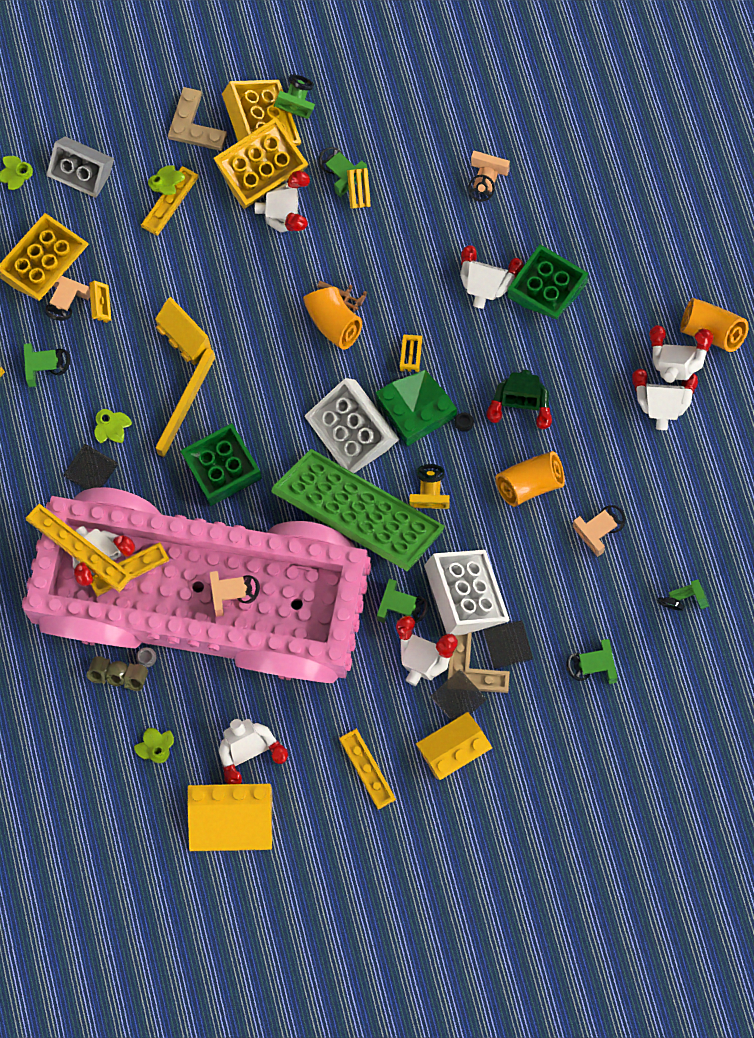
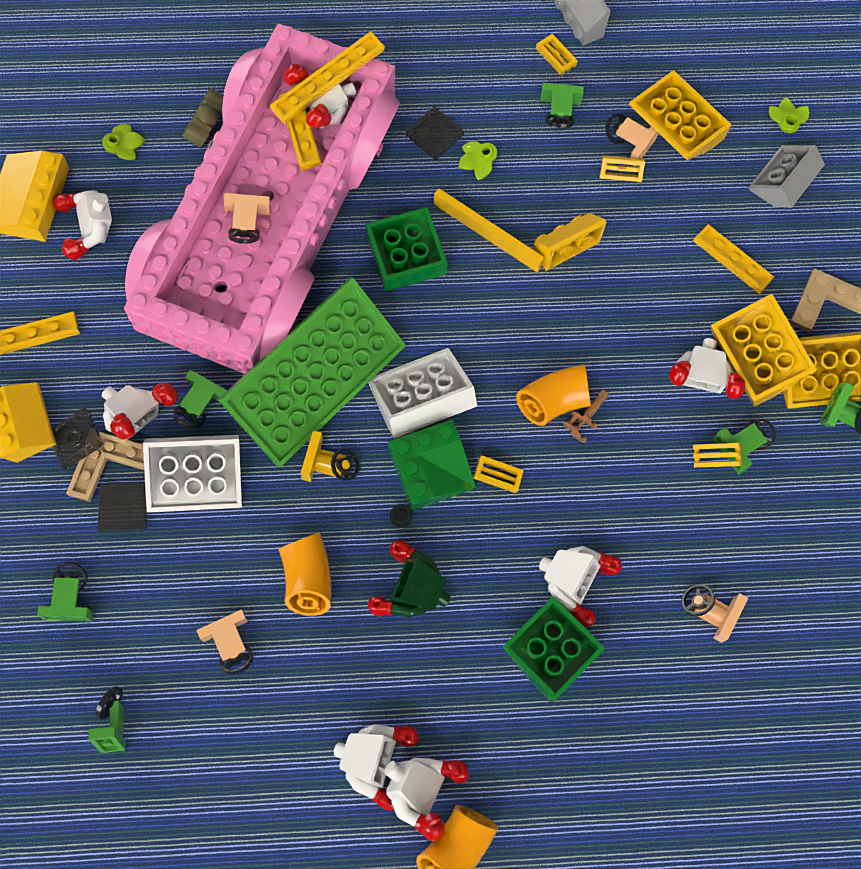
camera: 90 degrees right, 0 degrees up
lime plate [148,165,185,195] -> none

